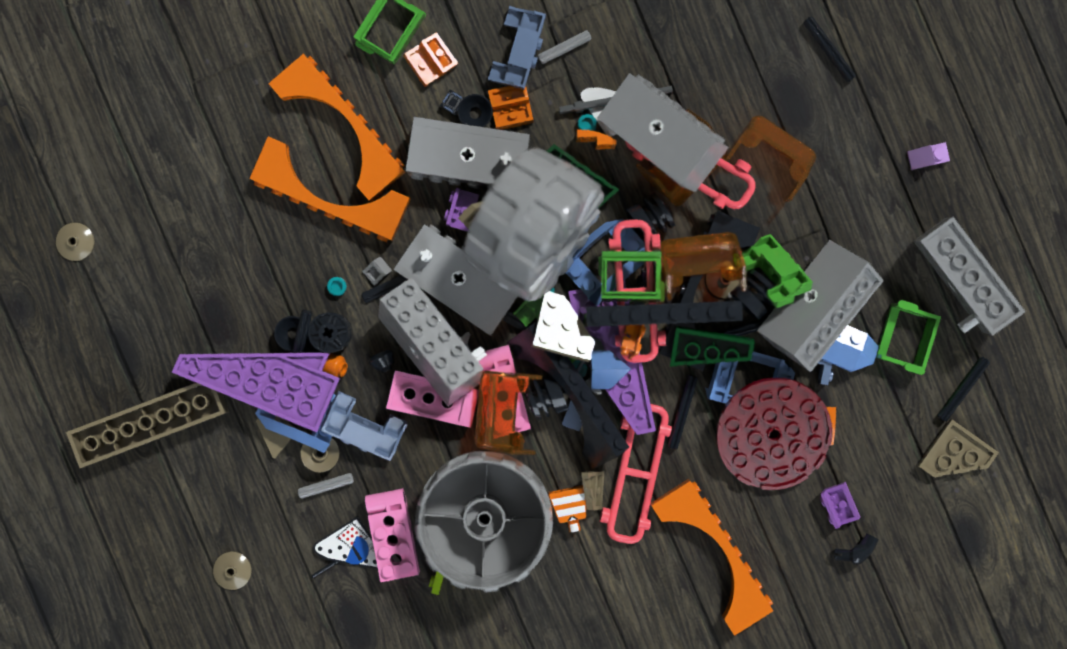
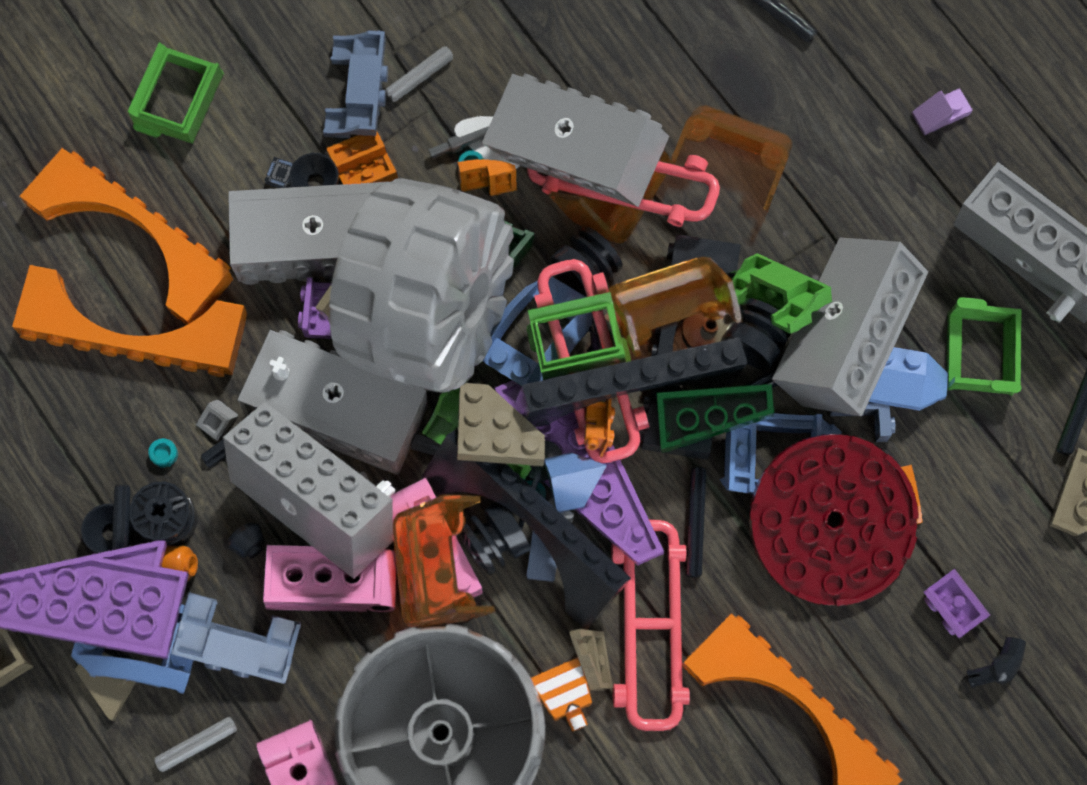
camera: 15 degrees left, 15 degrees down
dark tan dish [301,438,339,473] -> none
slope [403,32,458,87] -> none

